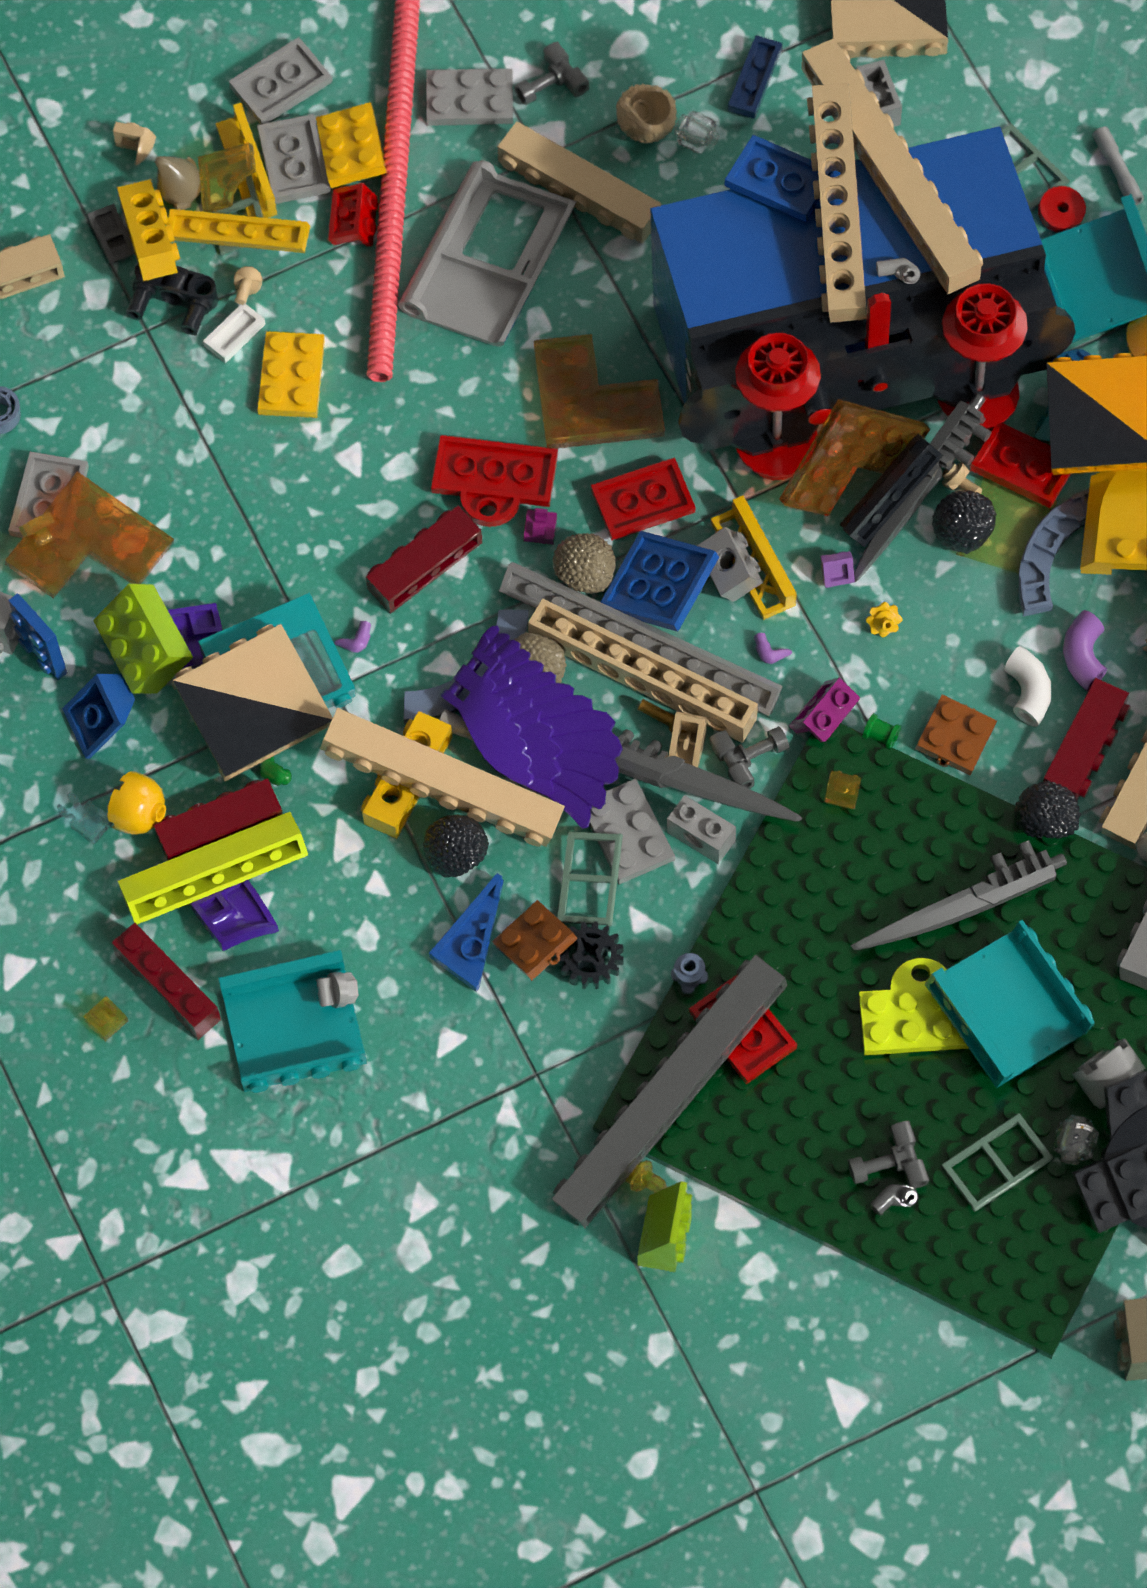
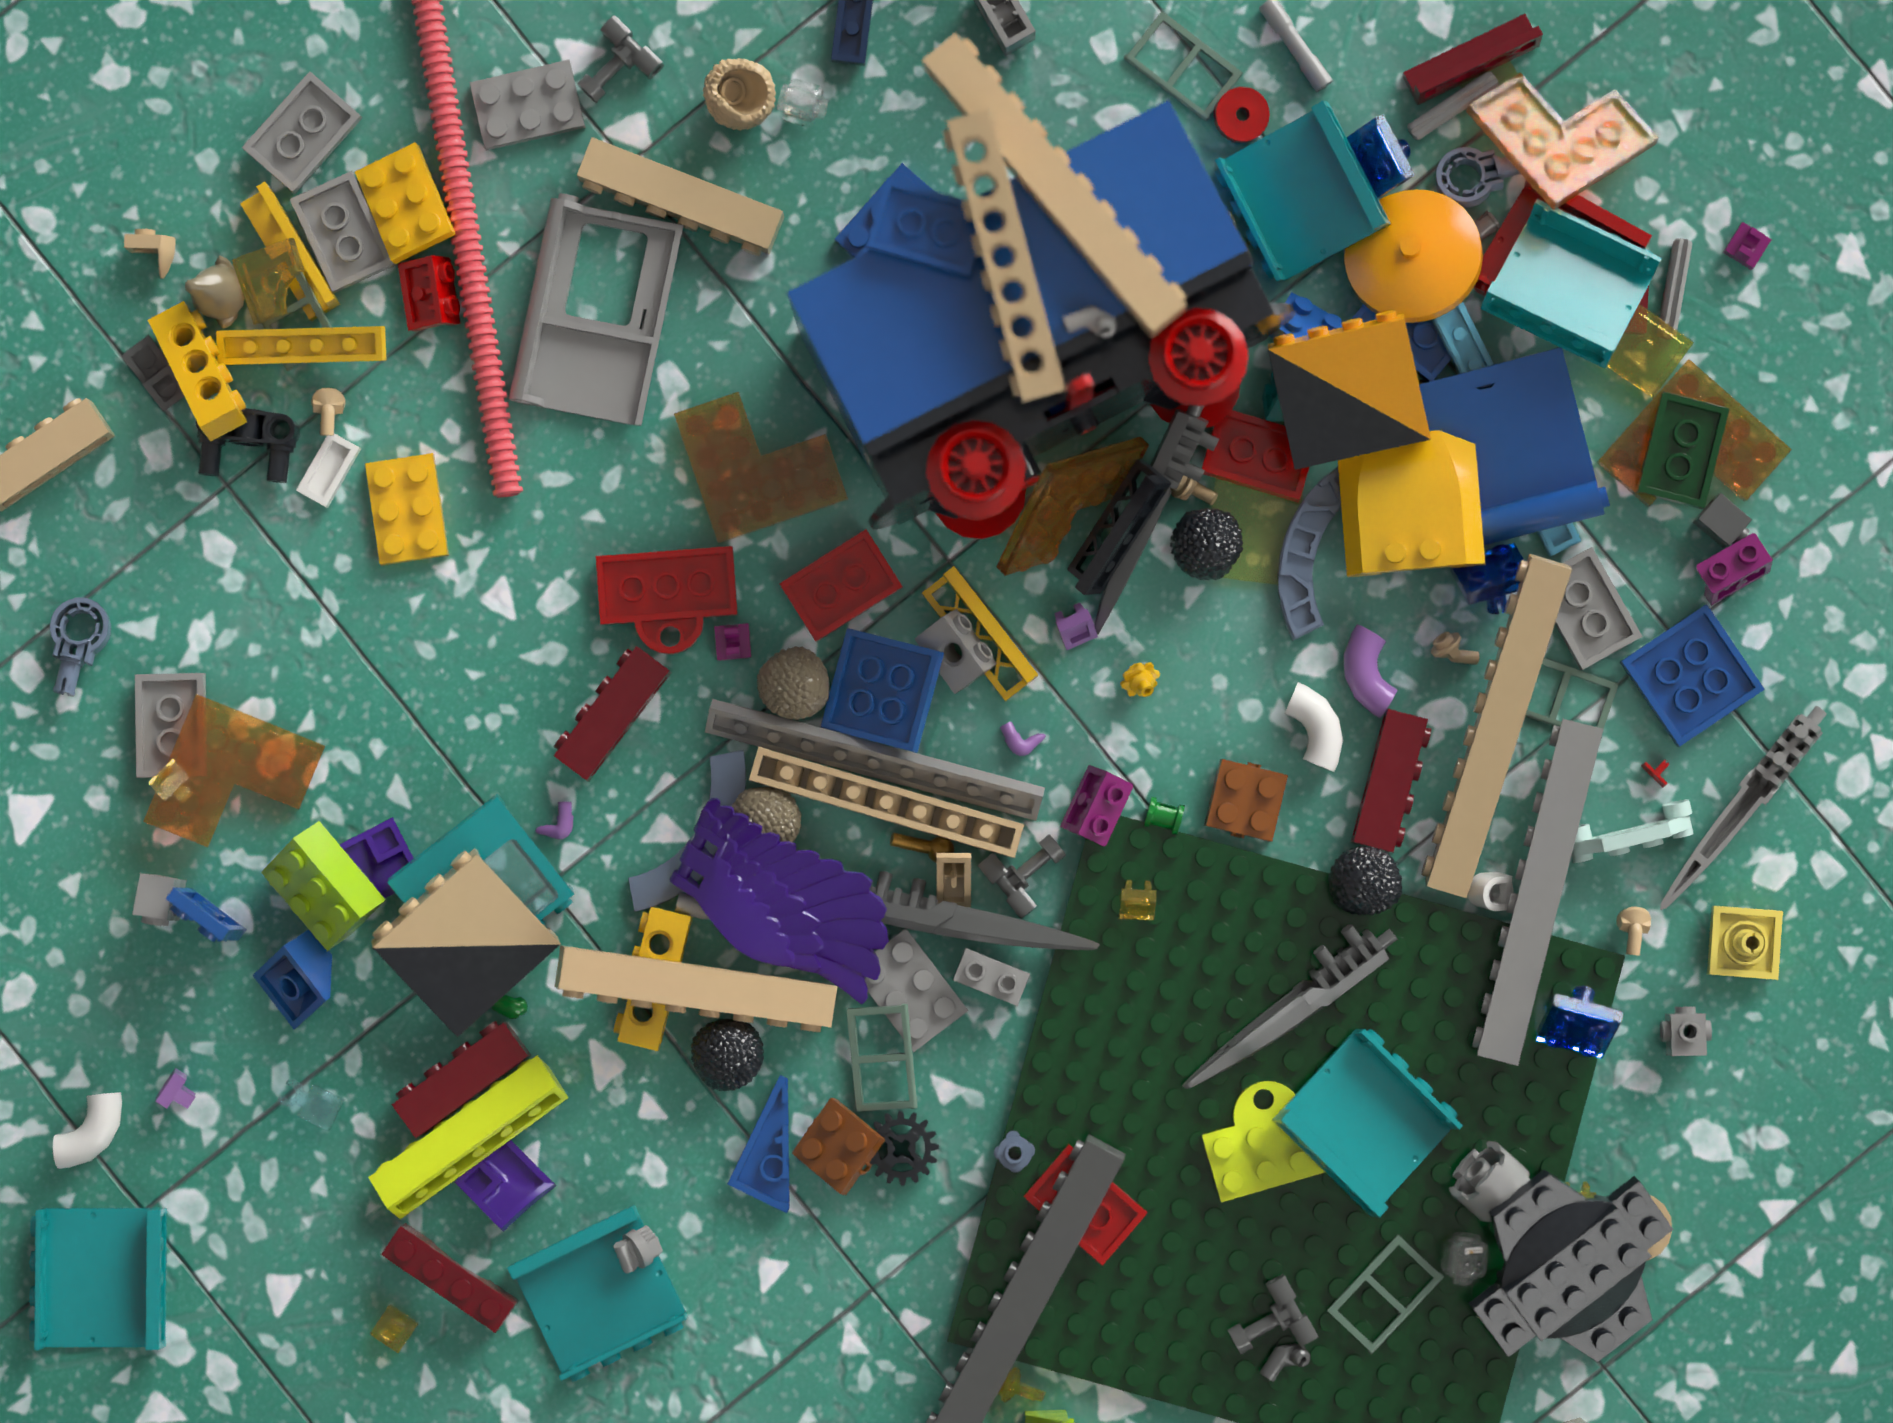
camera: 15 degrees left, 20 degrees up
yellow cylinder [107,771,166,835] -> none

